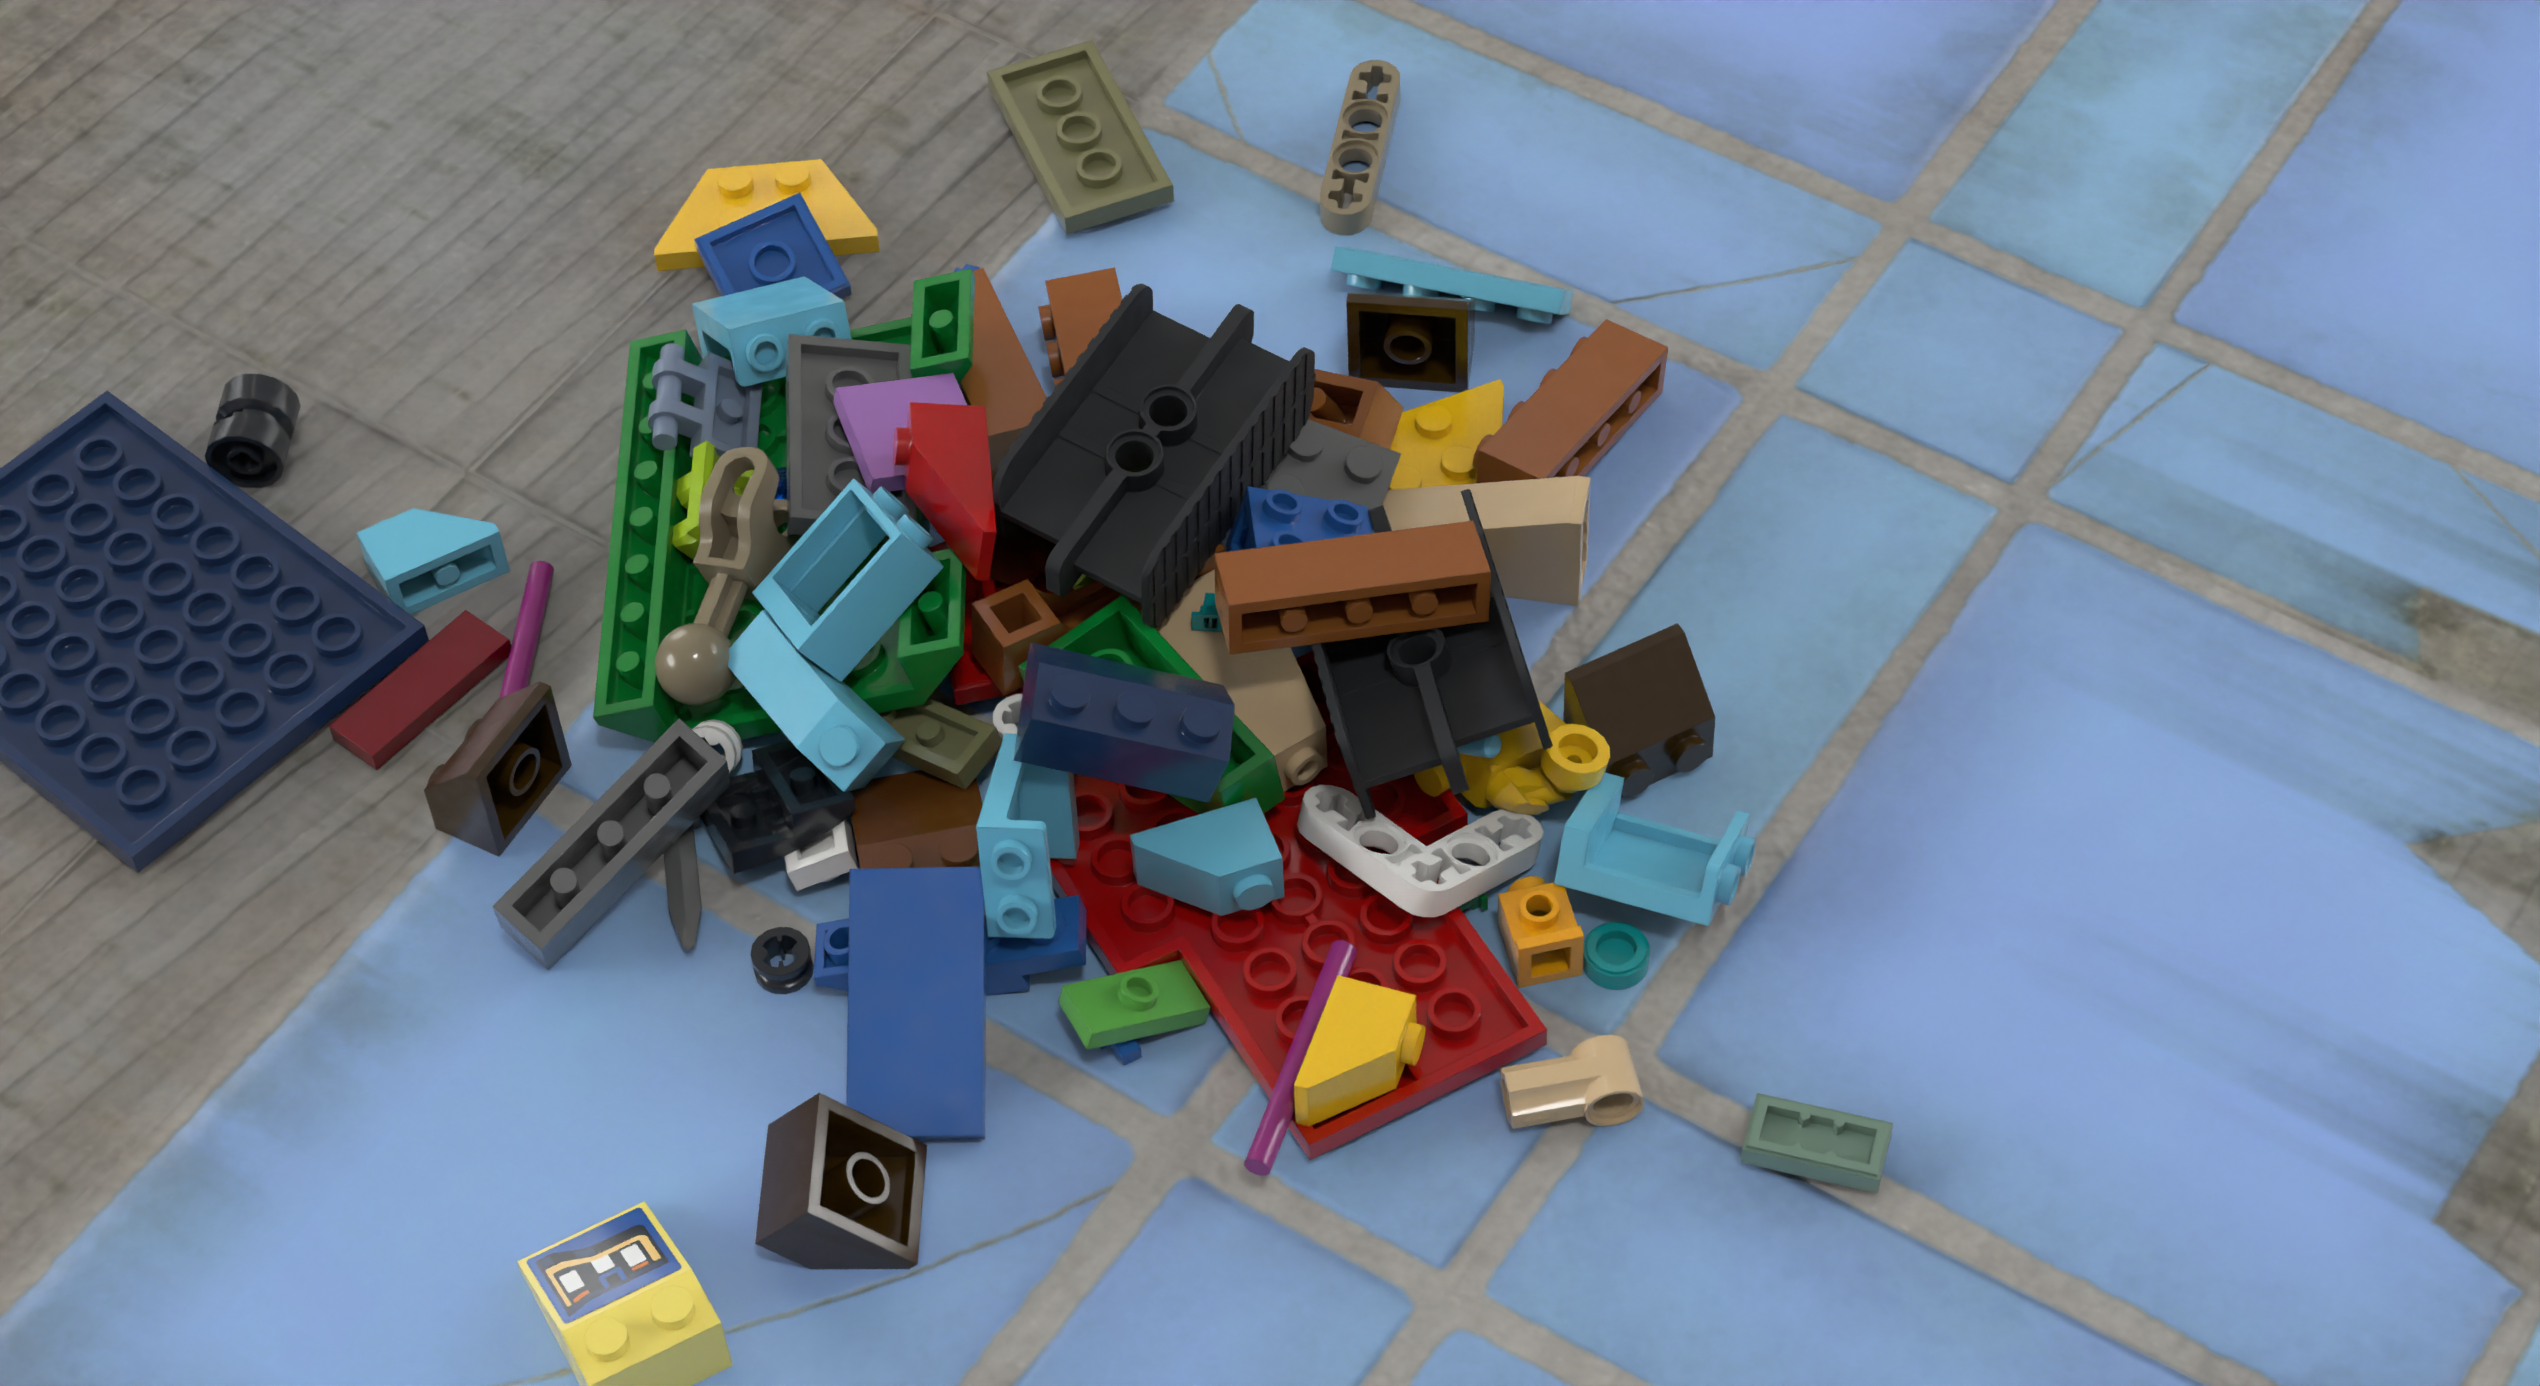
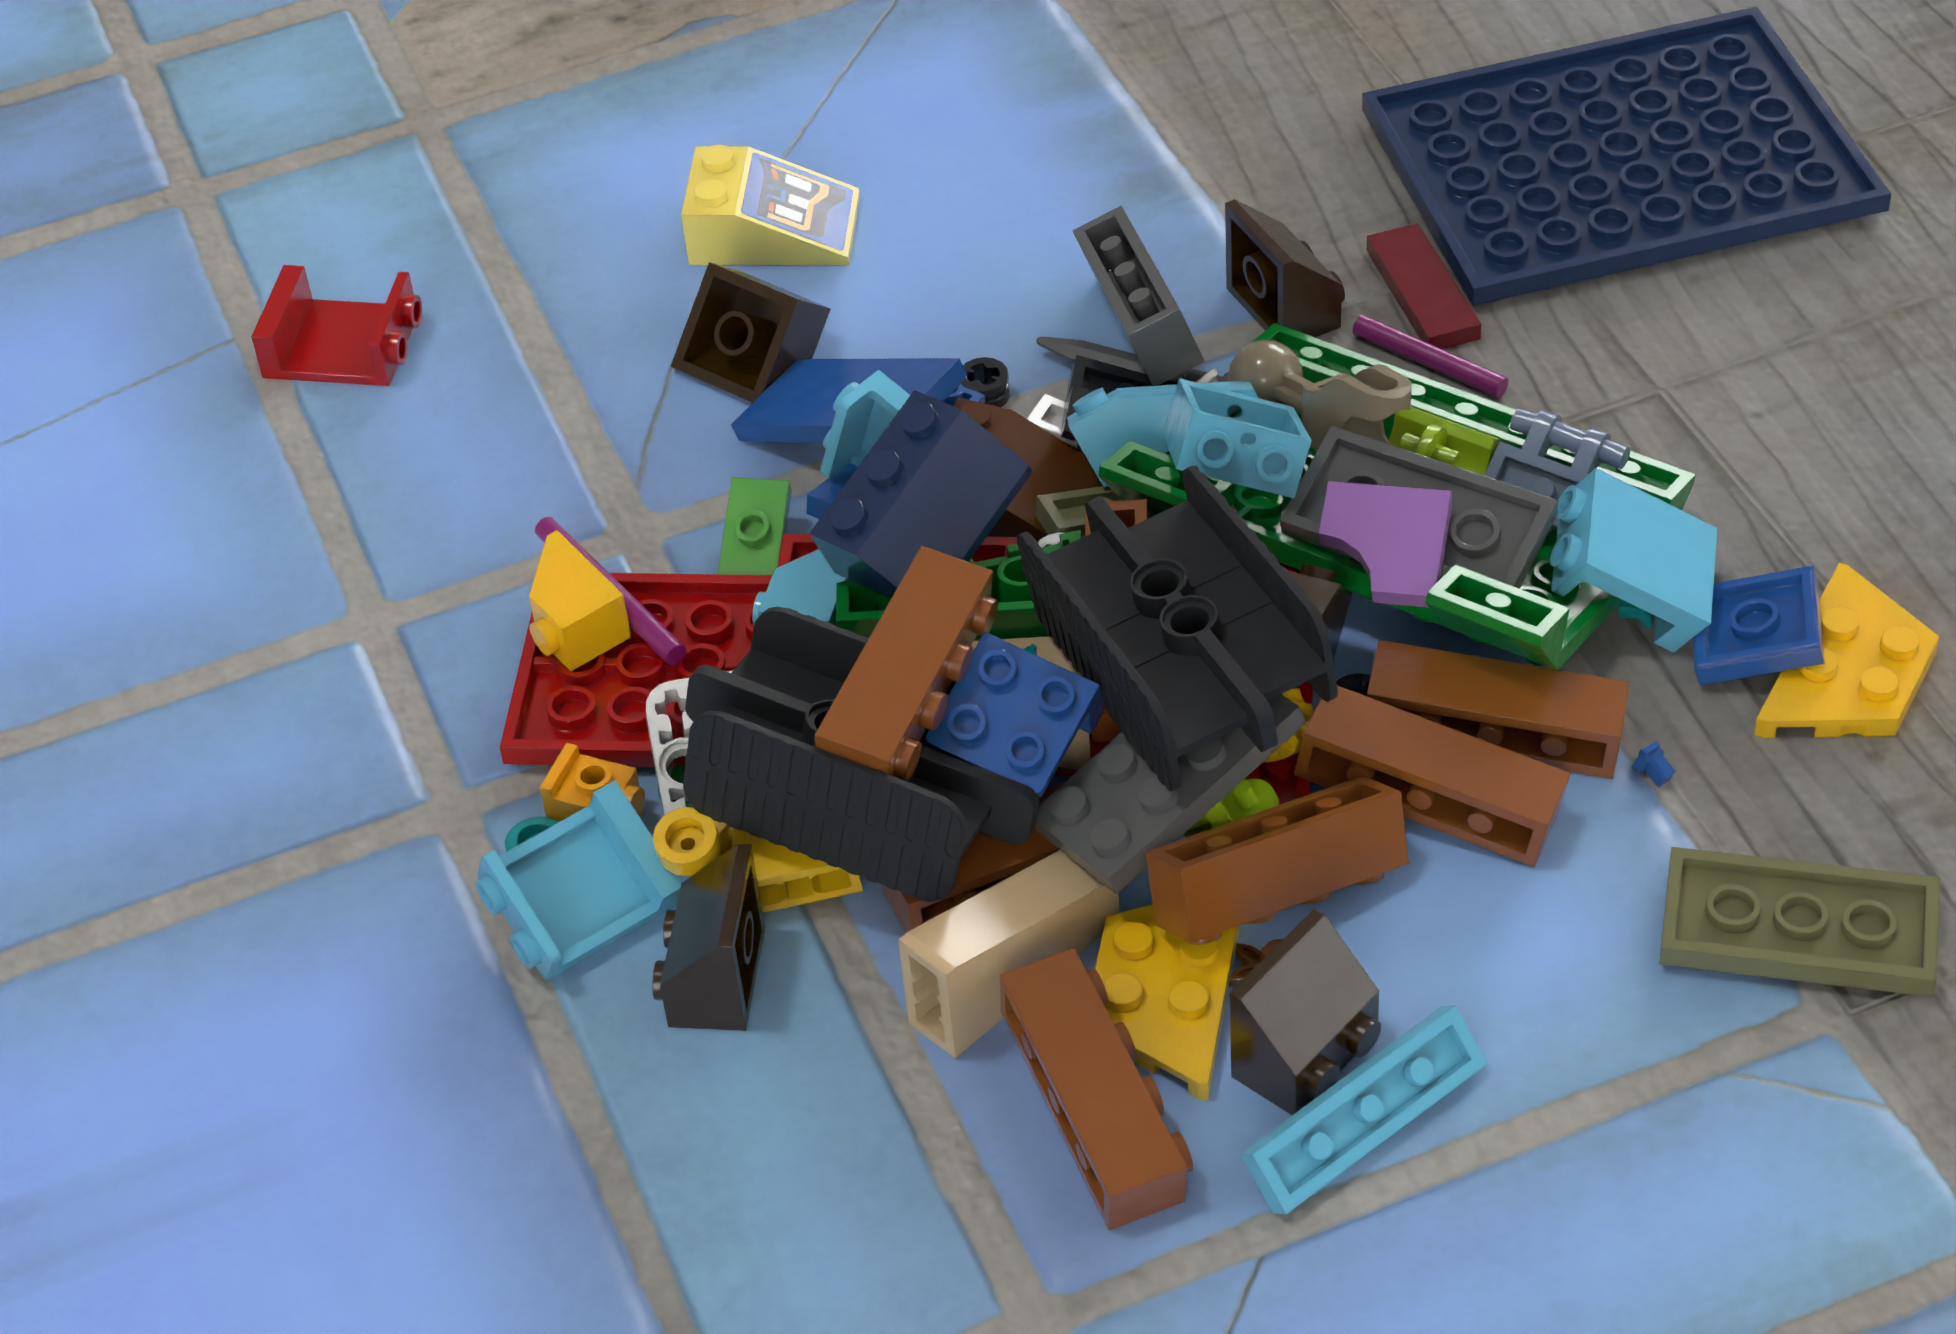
camera: 125 degrees right, 5 degrees down
black wheel [205,374,301,488] -> none
medium azure slope [356,508,510,615] -> none
red slope [893,402,996,581] -> none
dark tan beam [1320,60,1400,235] -> none
tan piece [1500,1035,1645,1129] -> none
sand green plate [1741,1093,1893,1193] -> none

